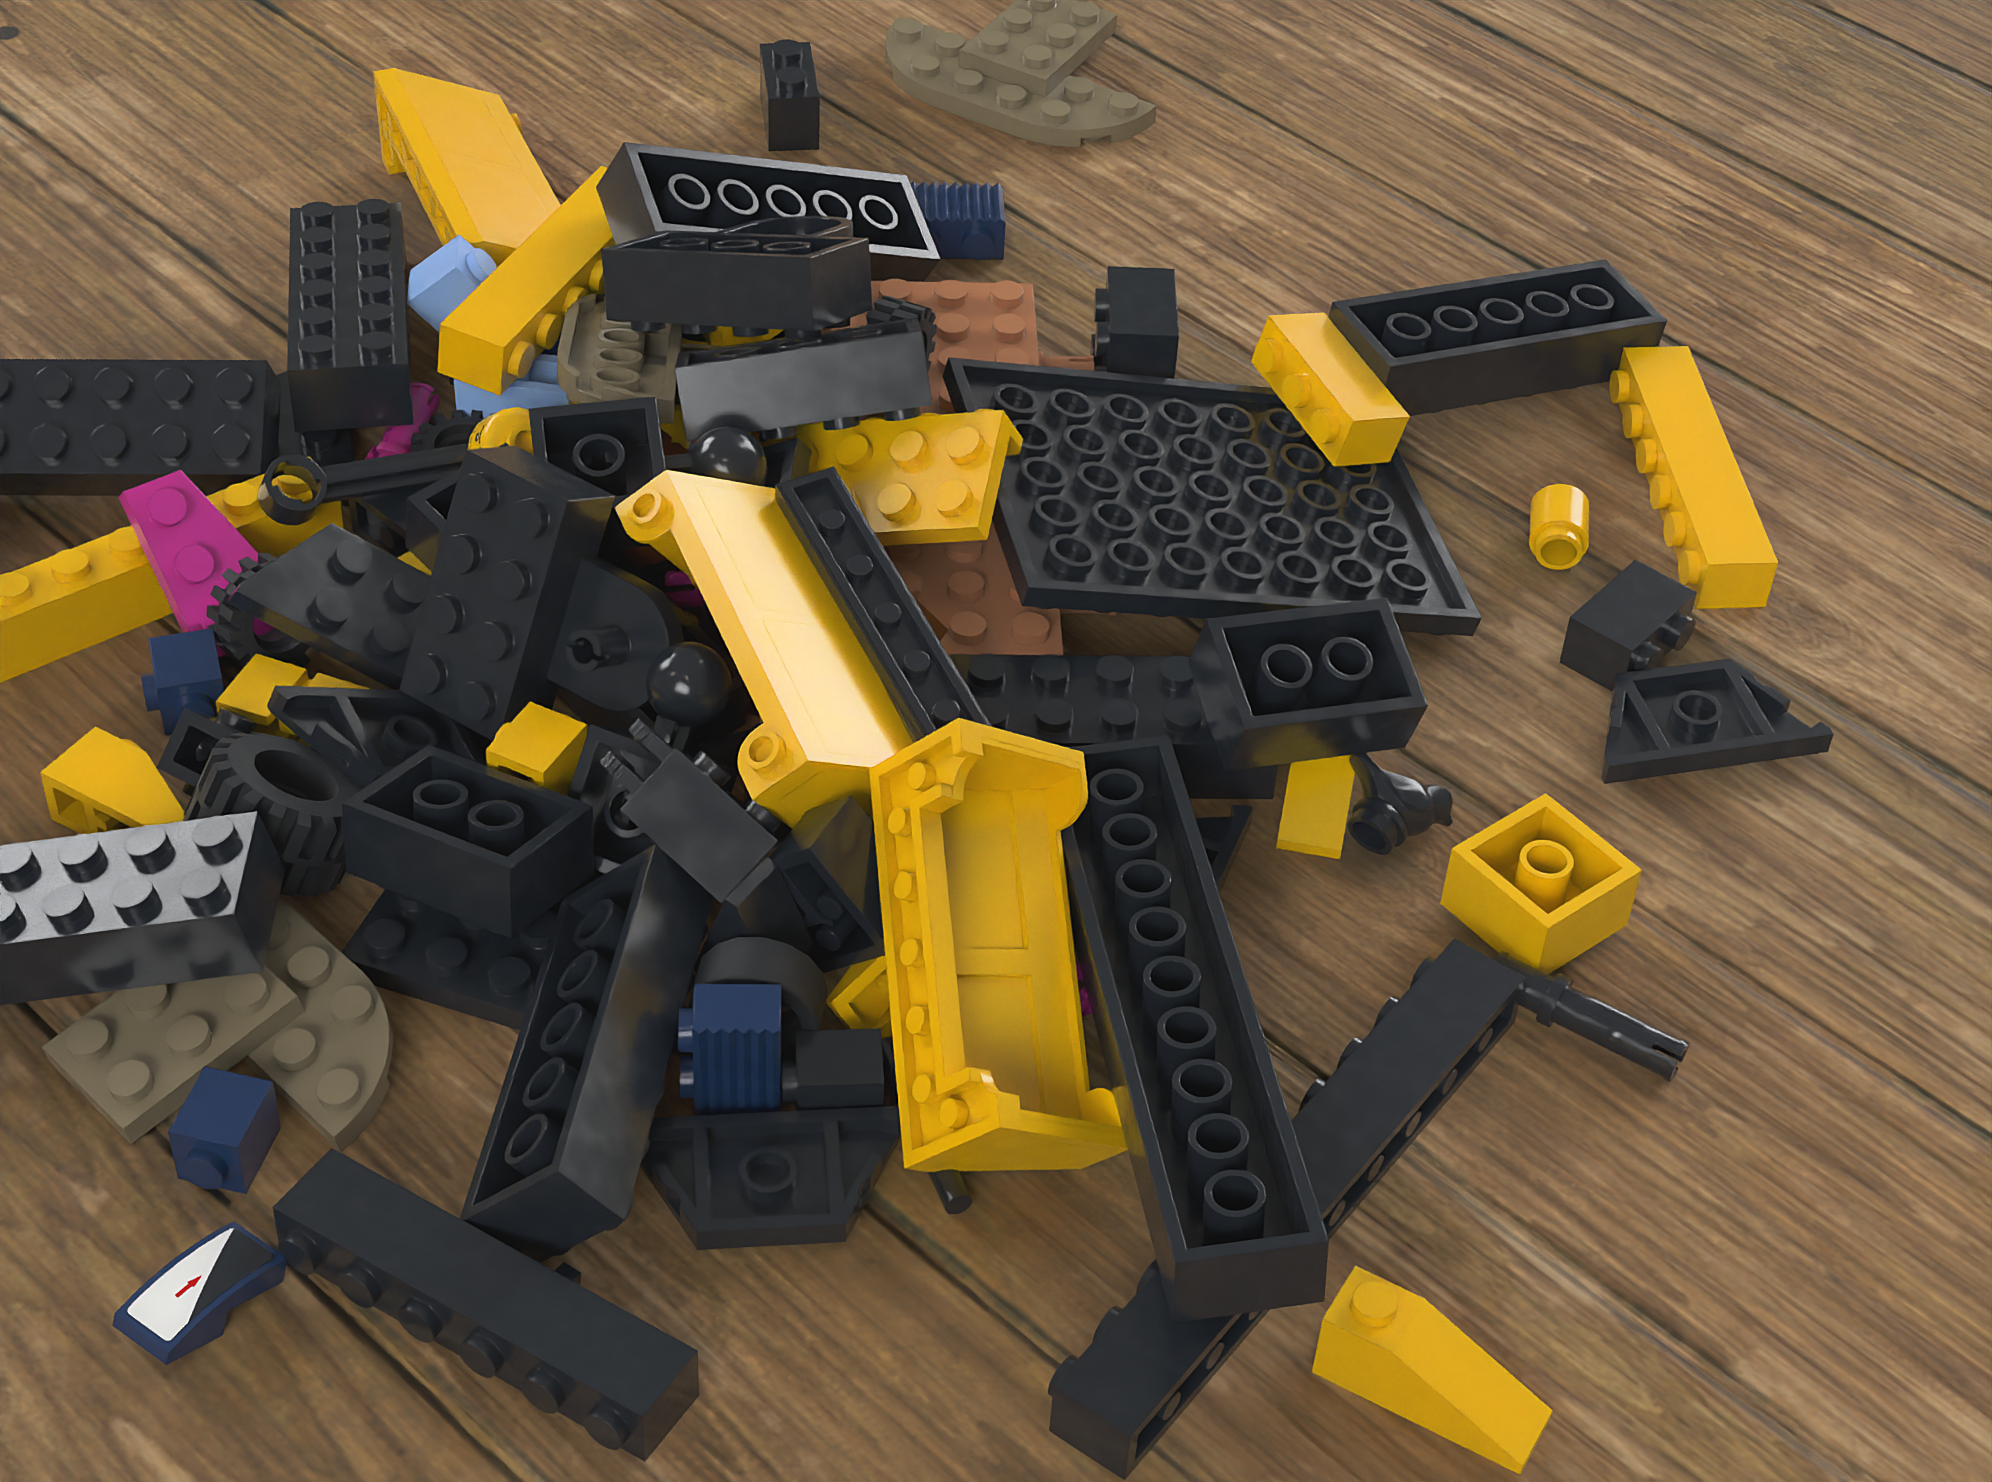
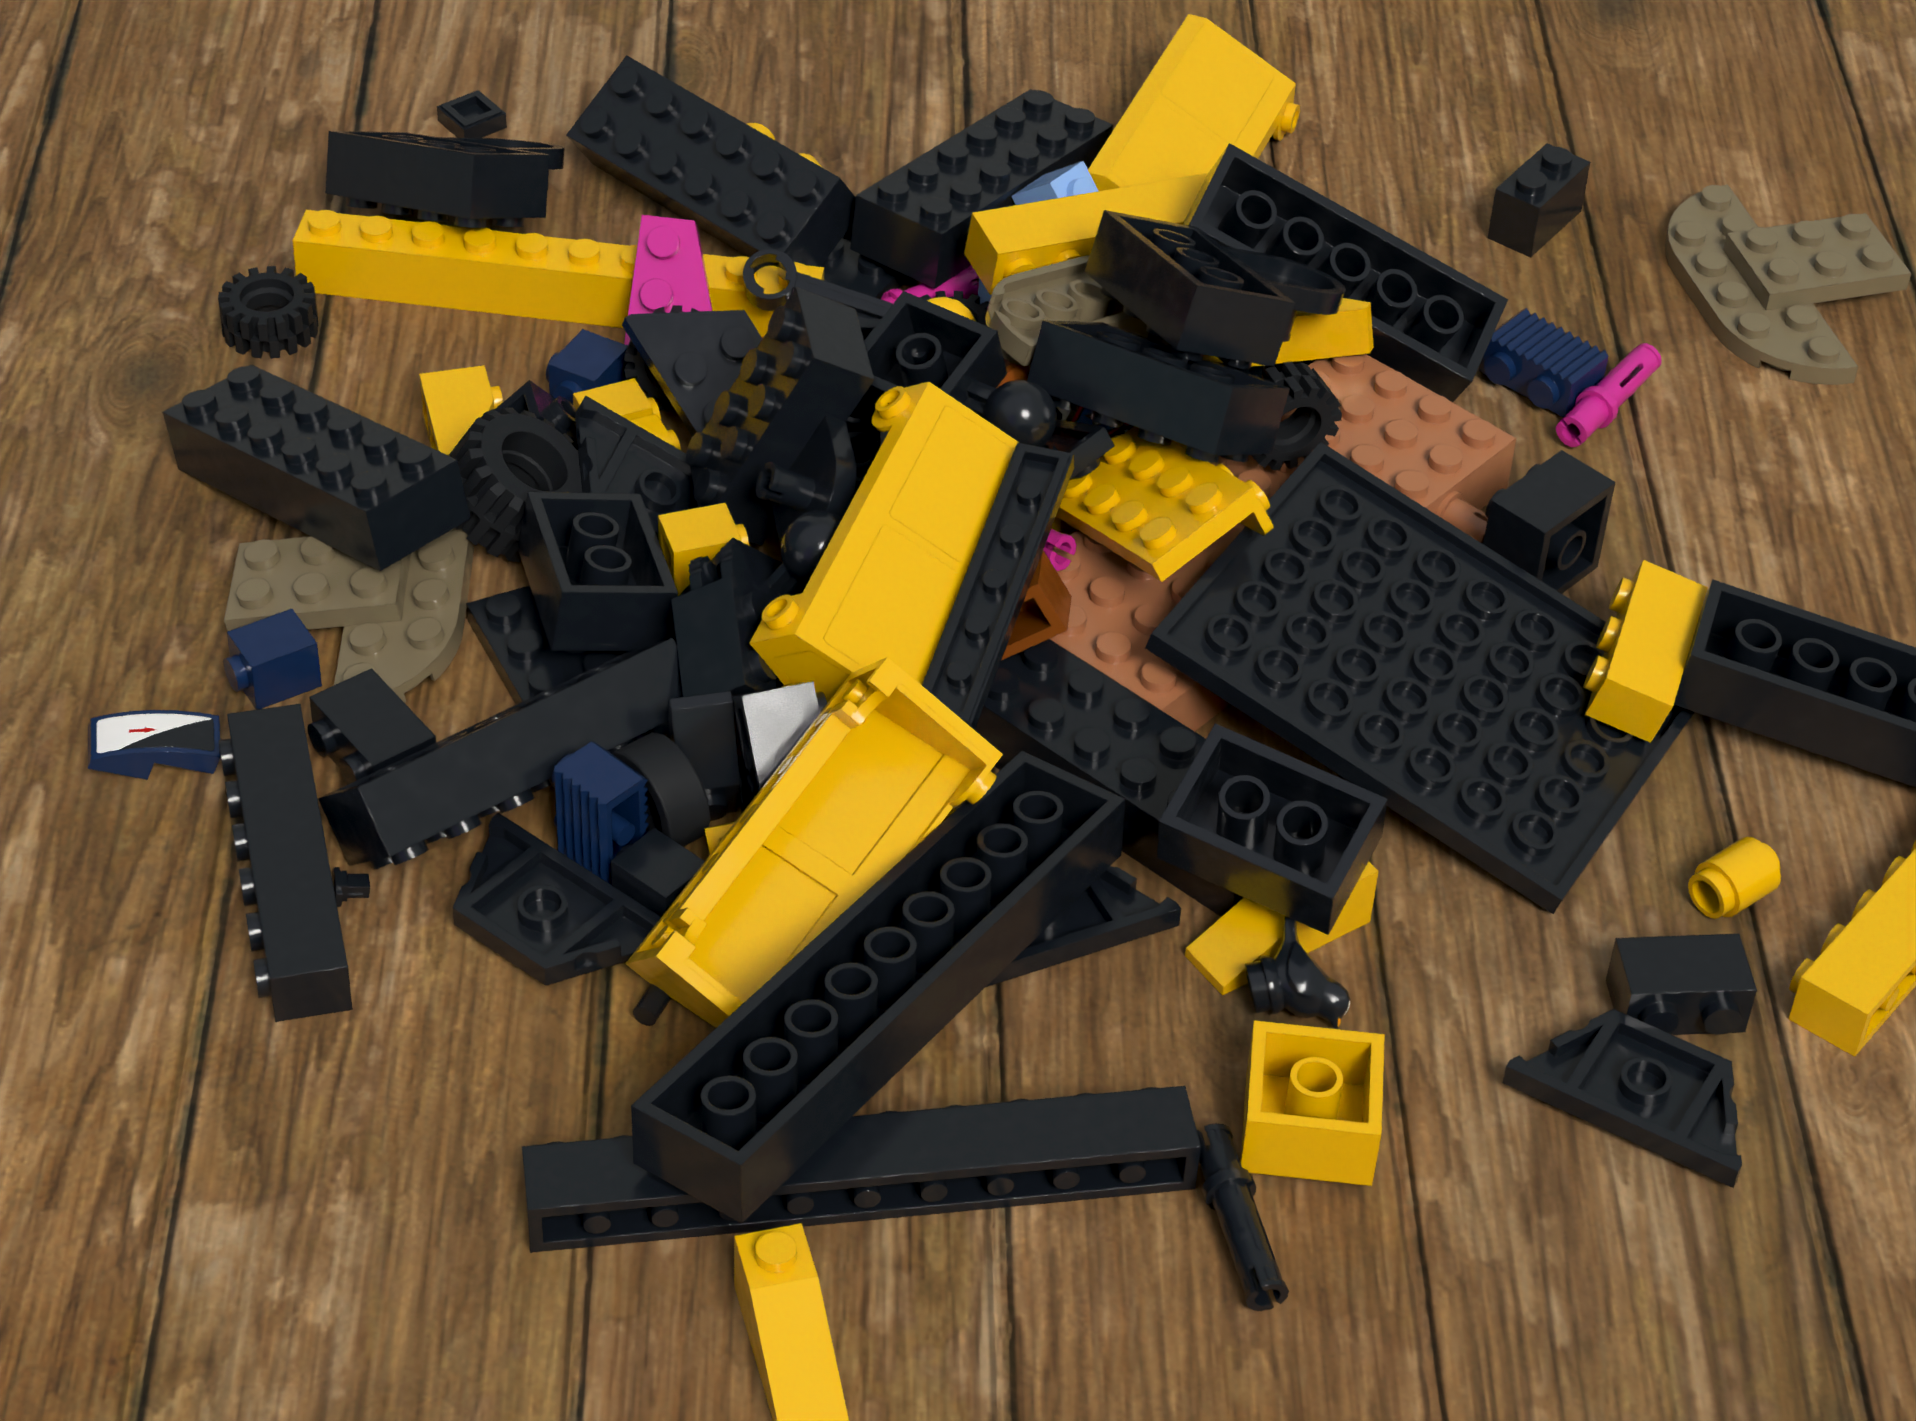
camera: 45 degrees right, 0 degrees up
none -> black brick [307,668,436,784]
none -> dark pink pin [1556,343,1662,447]

